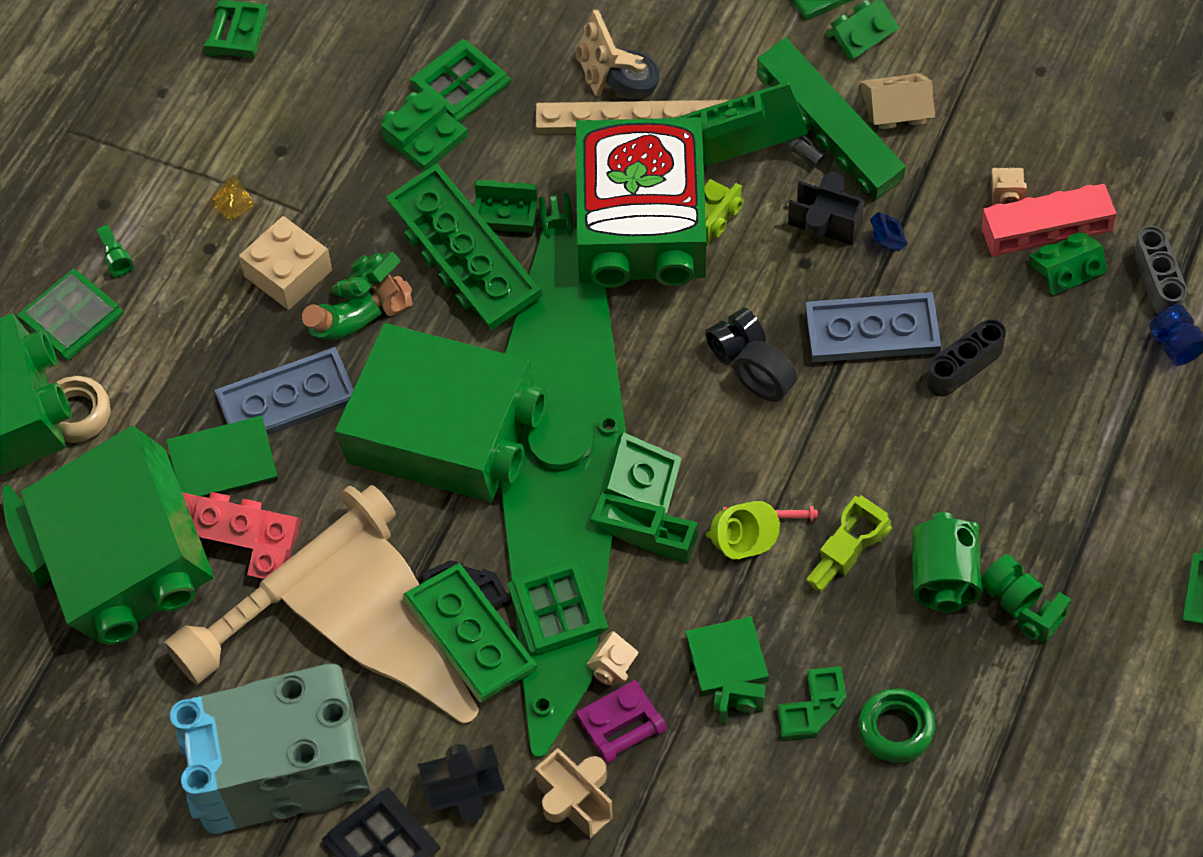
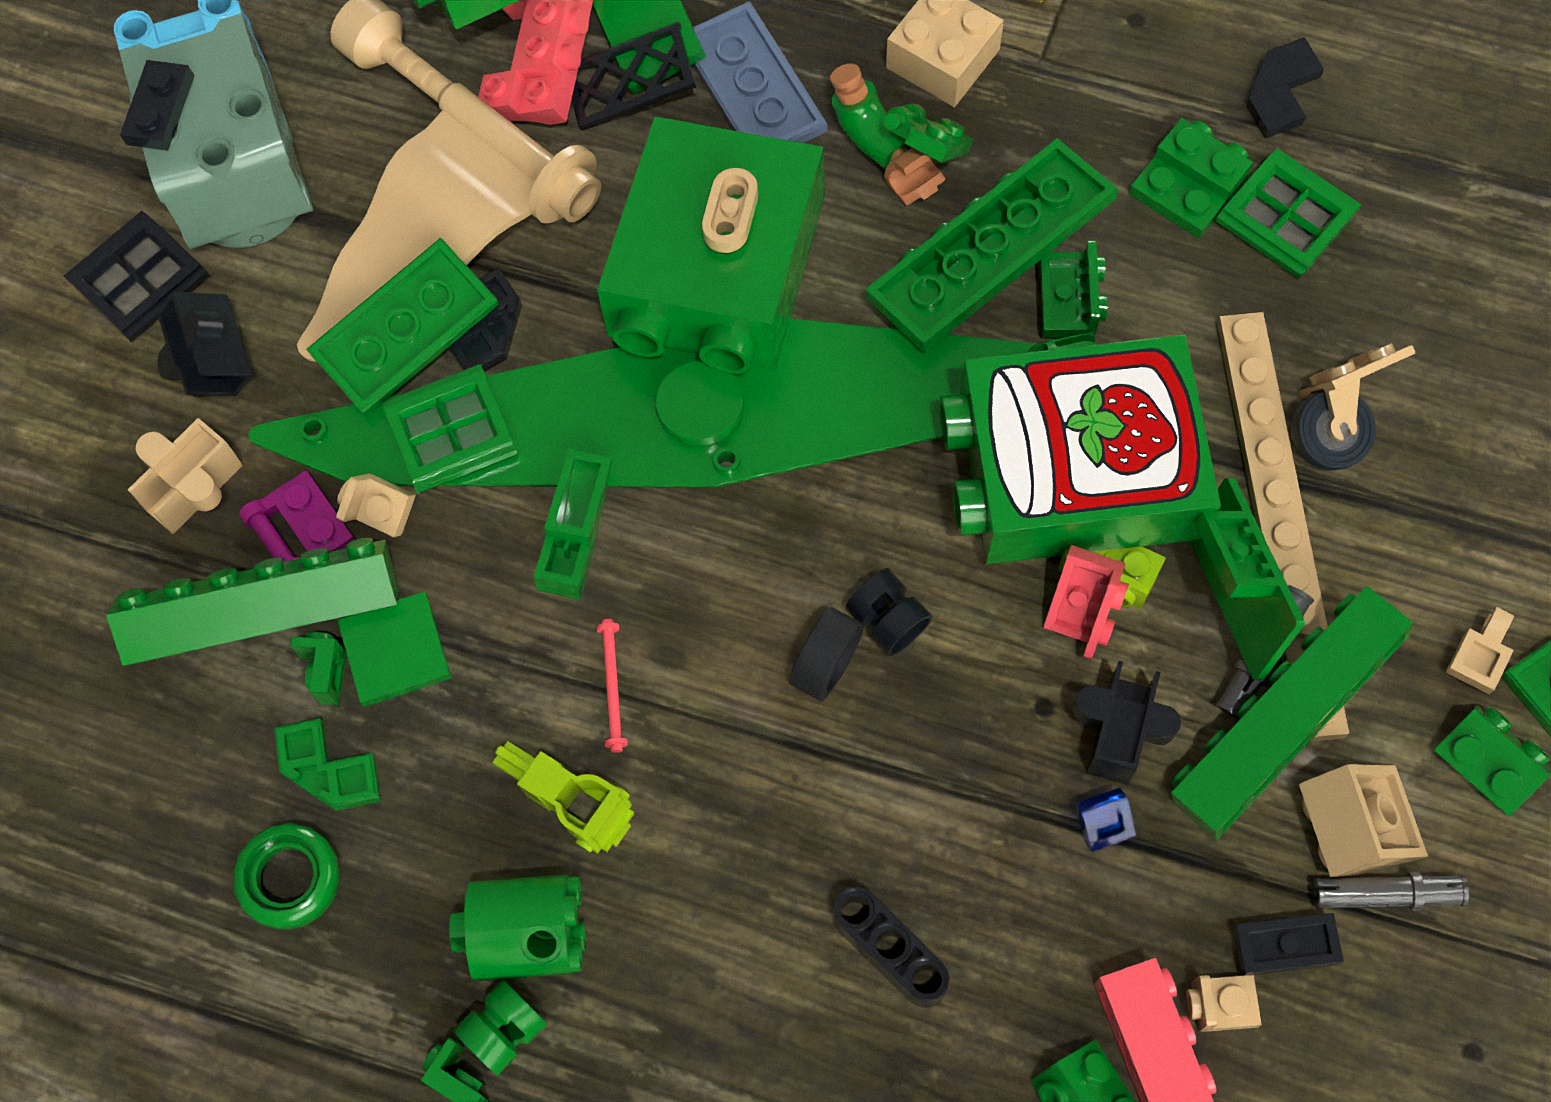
camera: 85 degrees right, 10 degrees up
plate [603,432,682,514] -> none
lime piece [705,501,780,559] -> none
sand blue plate [805,292,941,363] -> none
none -> brick [106,538,399,666]
none -> black plate [120,60,194,151]
none -> black window [572,22,696,131]
none -> tan plate [702,168,758,253]
none -> coral bracket [1043,545,1129,660]
none -> black plate [1233,913,1344,976]
none -> black tile [1246,37,1324,139]
none -> dark grey pin [1313,872,1469,911]
none -> tan plate [1445,607,1514,694]

